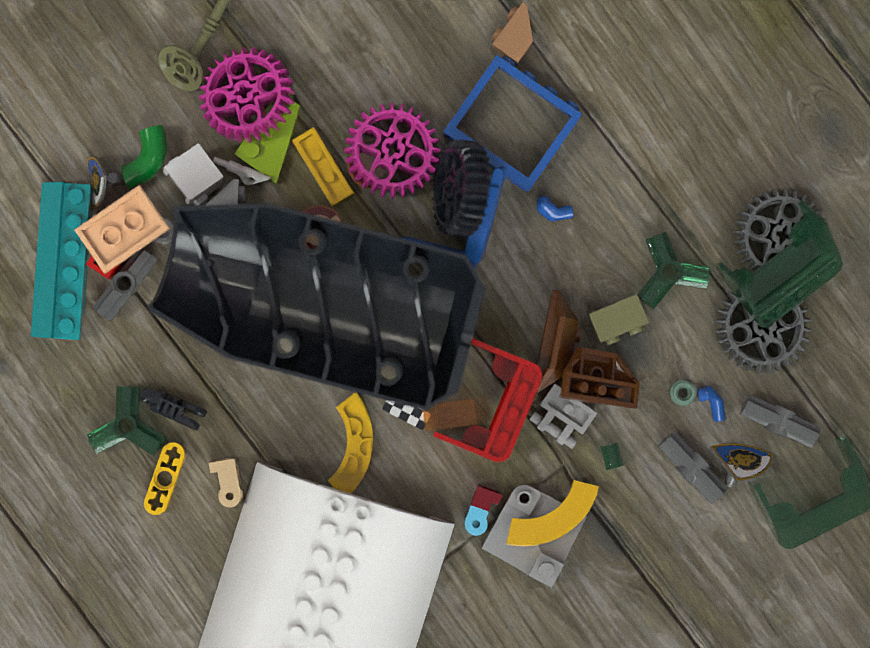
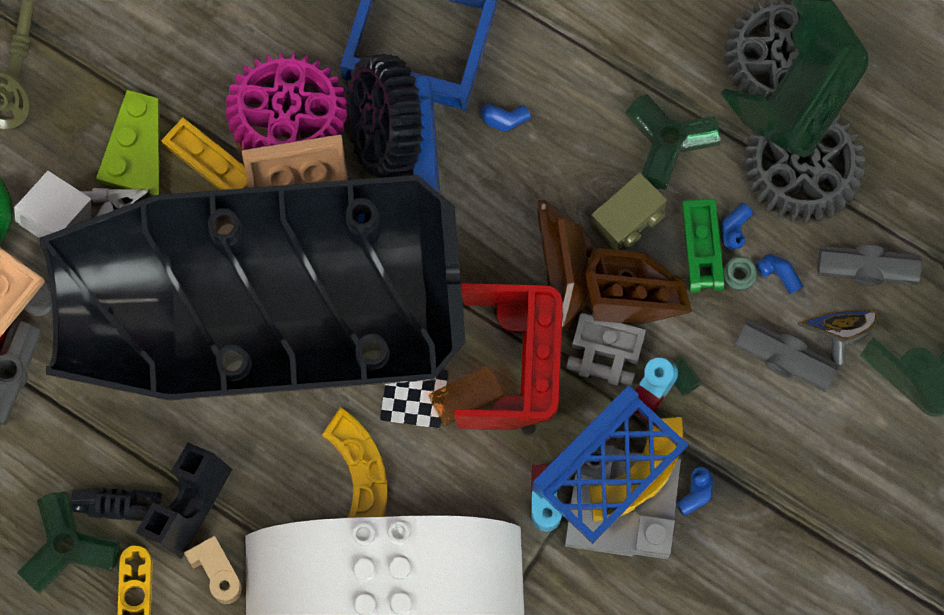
camera: 20 degrees left, 15 degrees down
dark pink gear [198,47,295,143] -> none
none -> black arch [136,442,233,559]
none -> light nougat tile [242,135,348,188]
none -> blue fence [532,385,689,544]
none -> medium azure leg [634,358,678,421]
none -> blue arm [676,467,713,517]
none -> green plate [681,199,724,293]
none -> blue arm [721,202,753,250]

